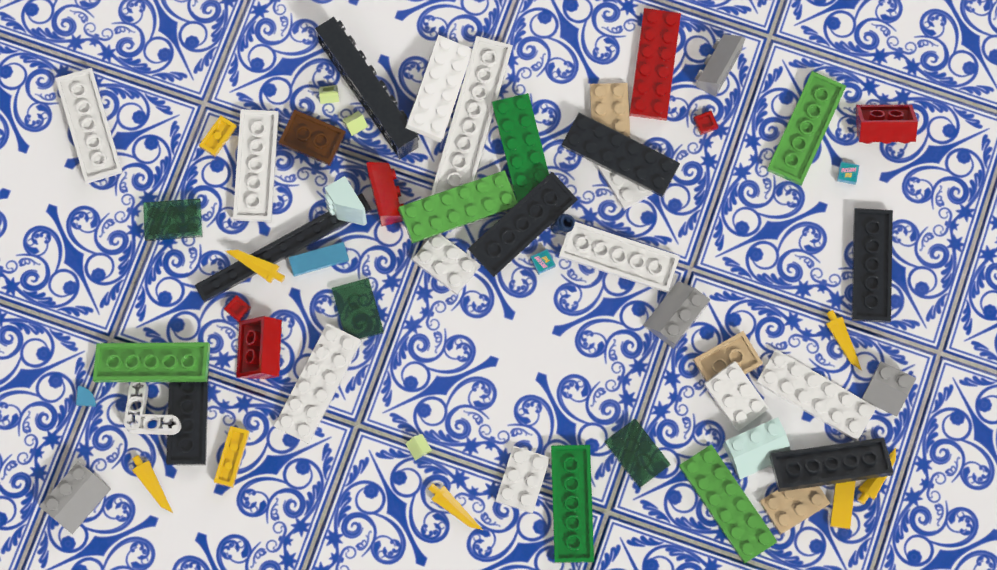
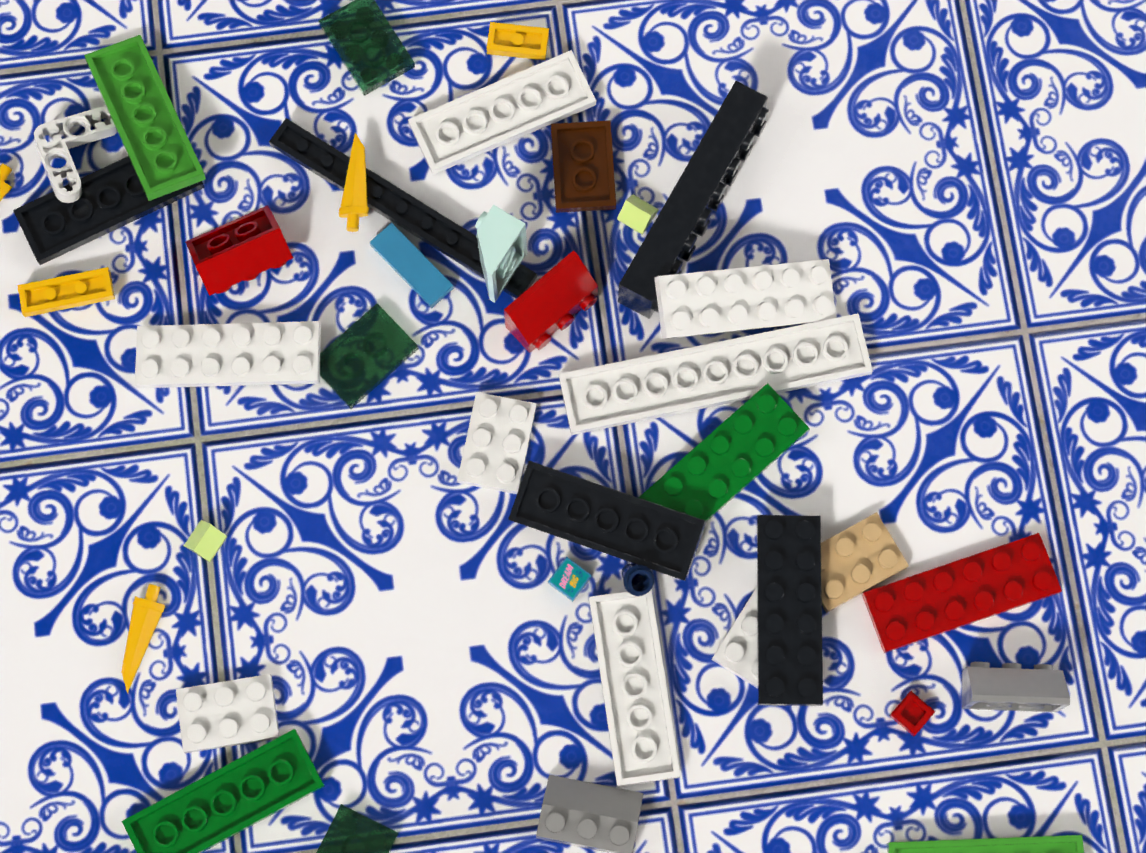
camera: 65 degrees right, 0 degrees up
dark azure tile [76,386,96,407] -> none
red tile [224,295,251,322] -> none
yellowish green slope [319,85,339,104] -> none
bright green plate [398,170,517,244] -> none

